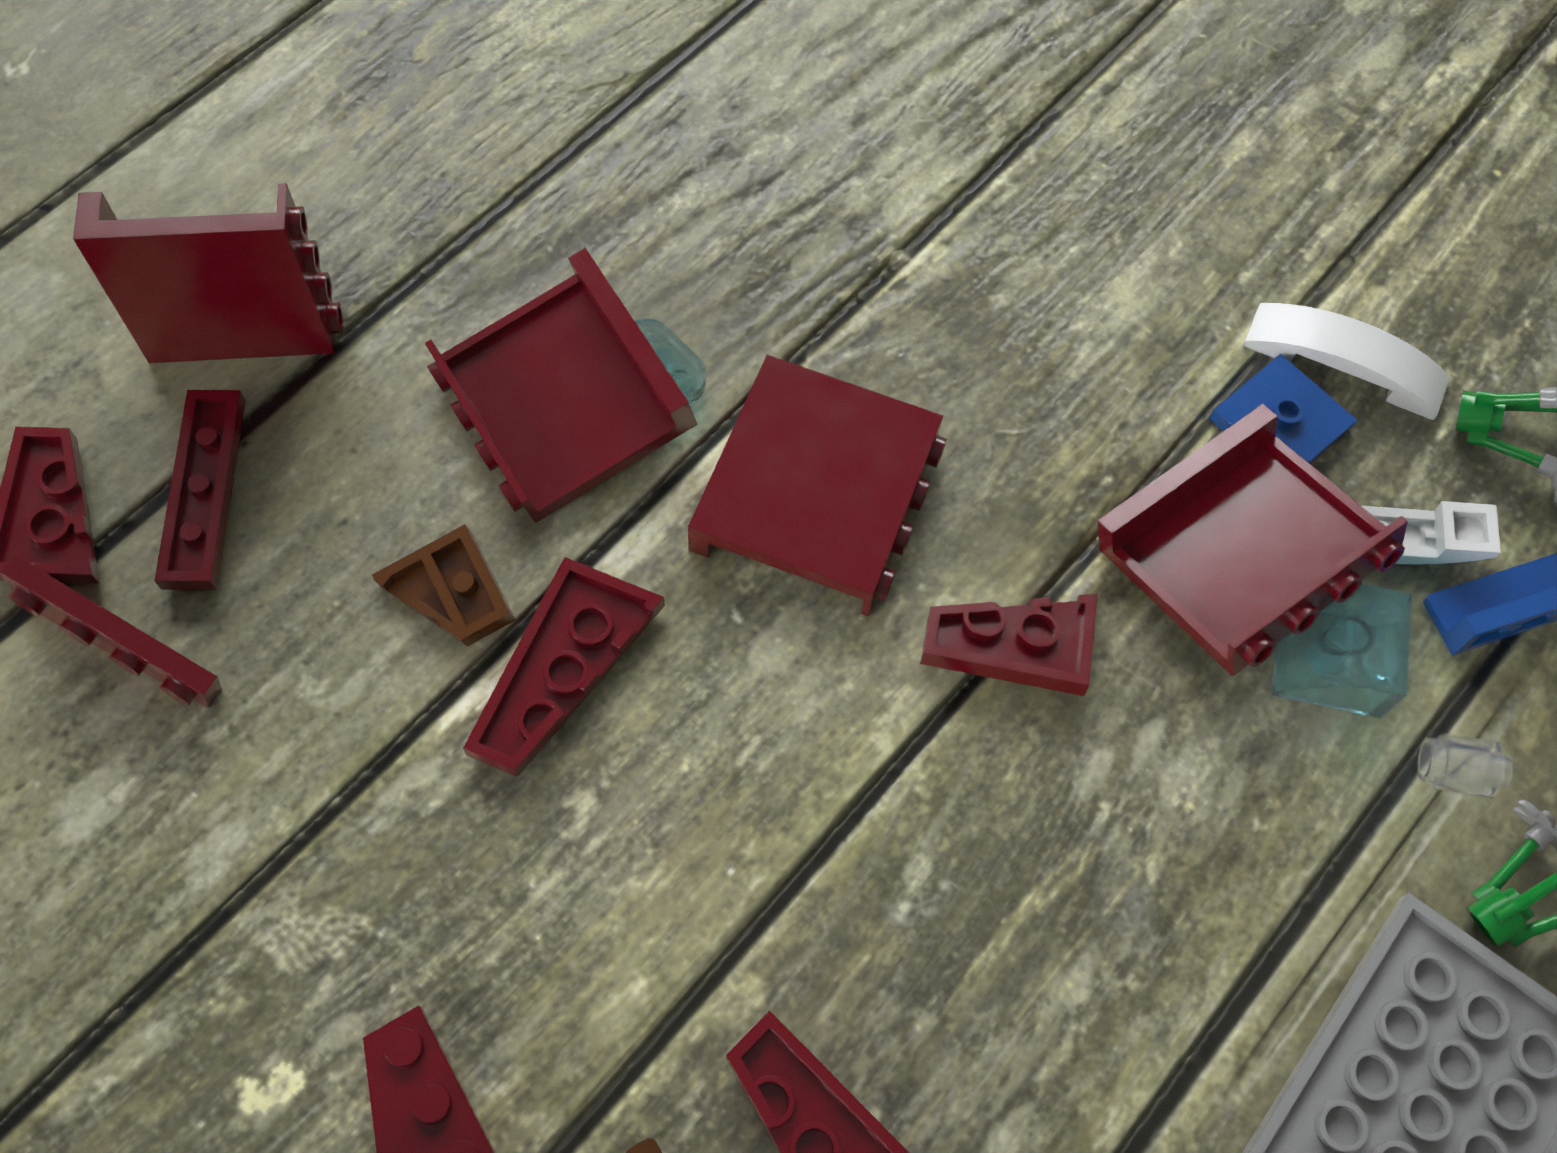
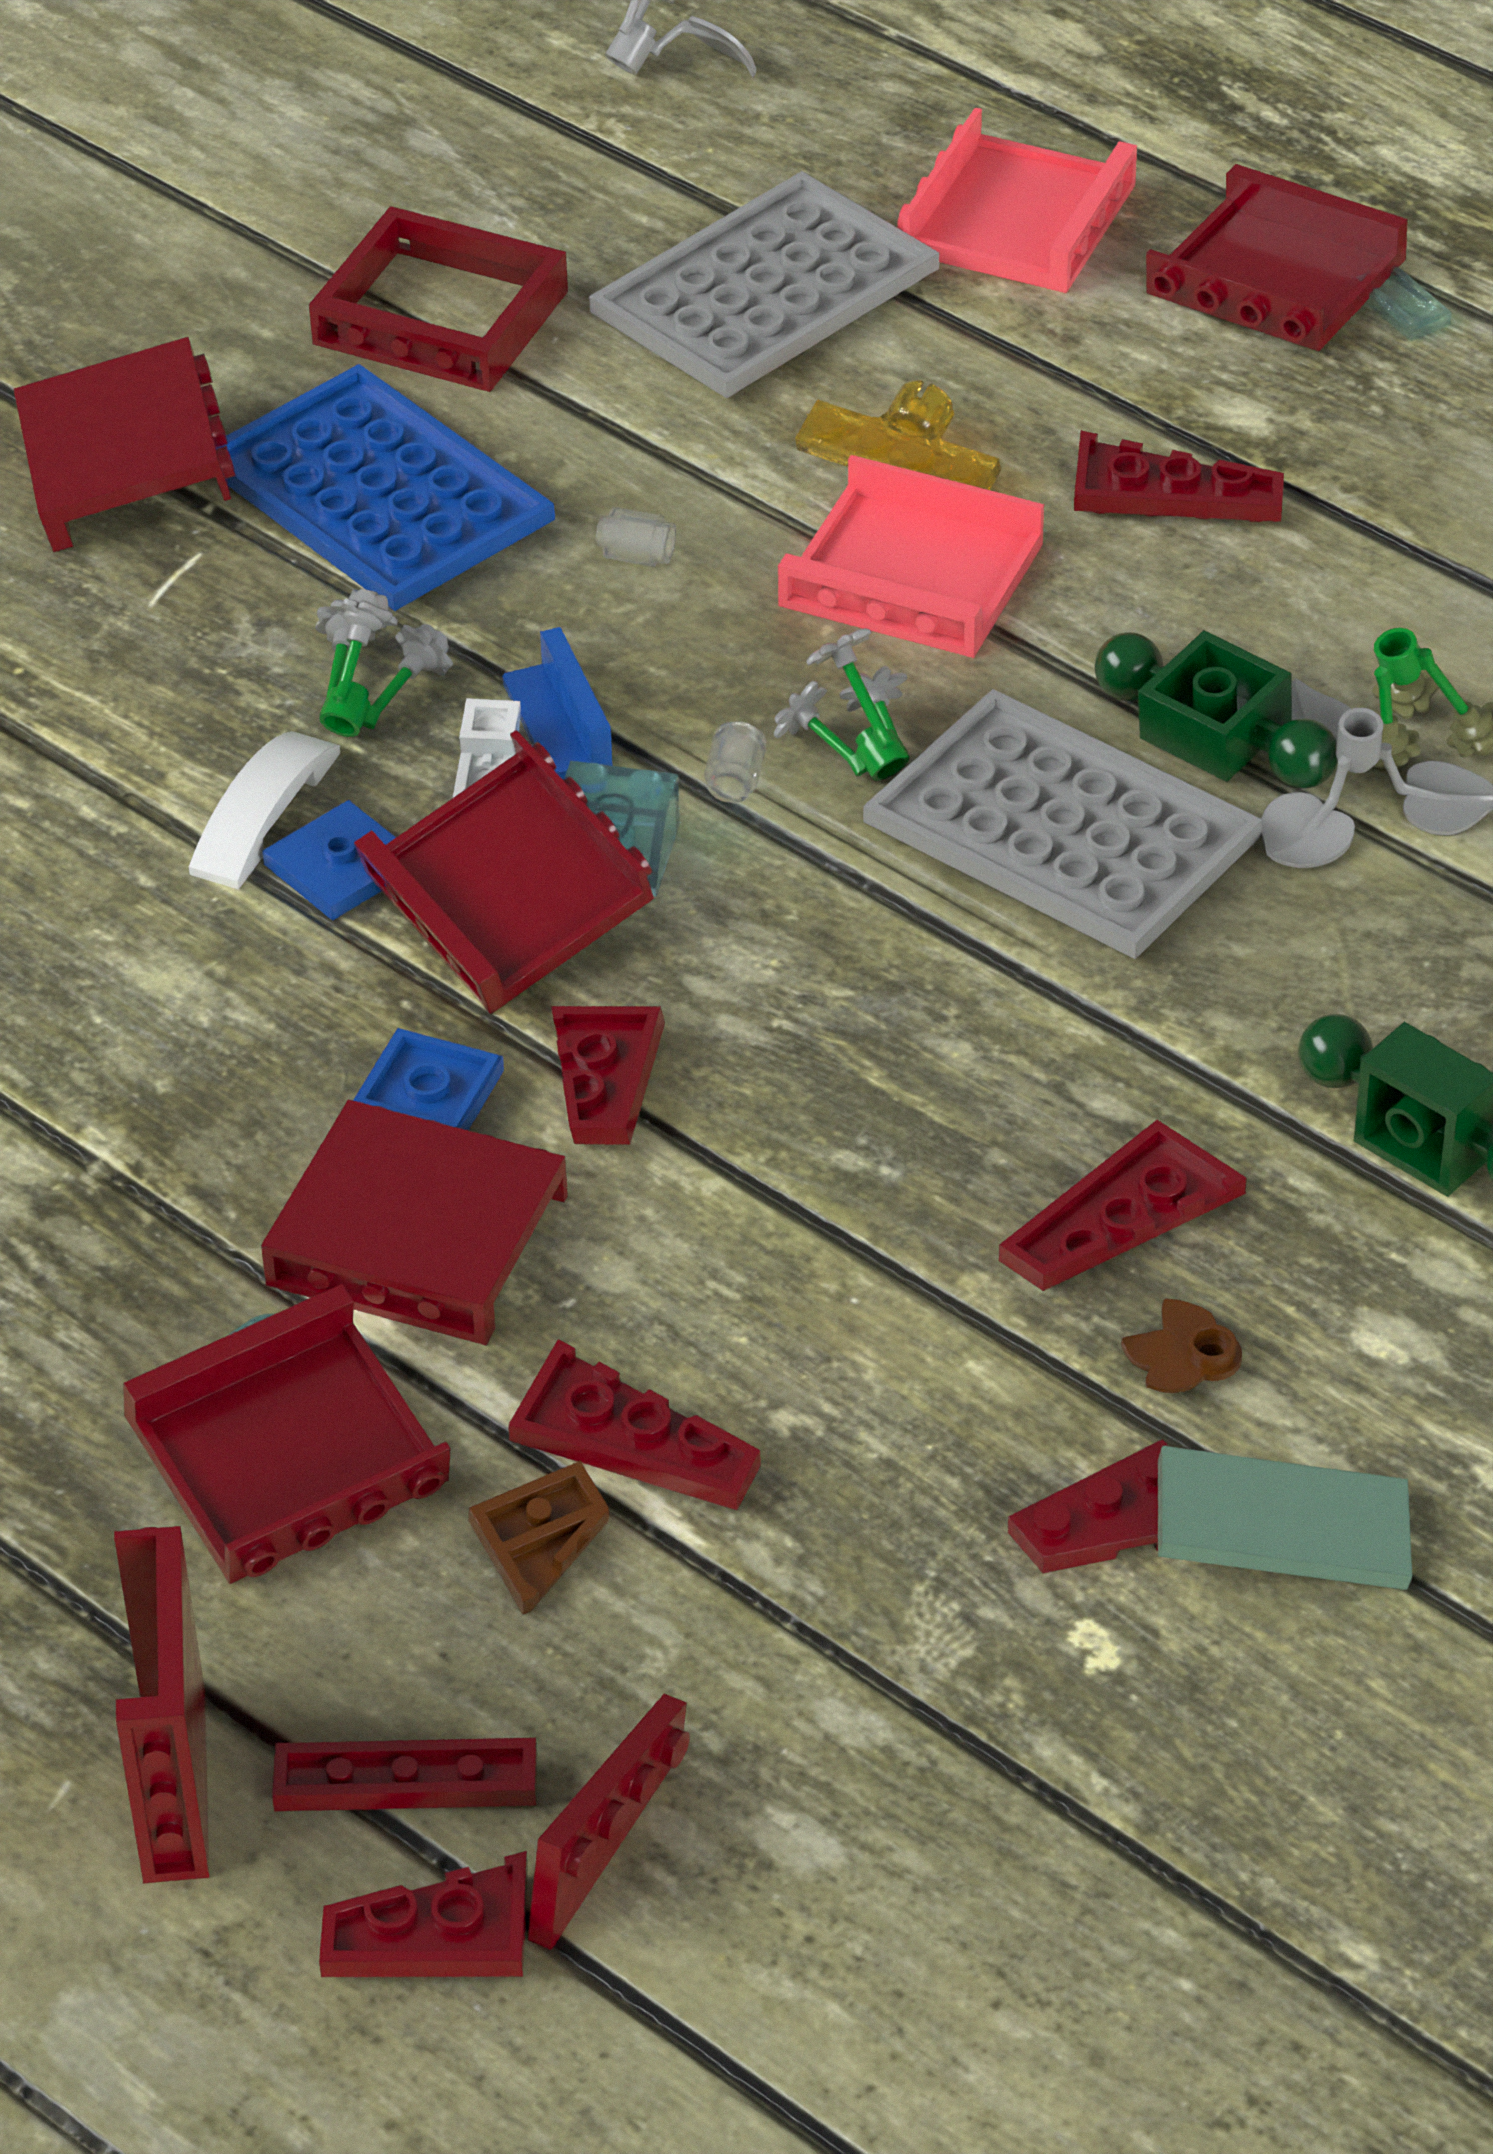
camera: 85 degrees left, 20 degrees down
none -> blue plate [353,1028,504,1131]

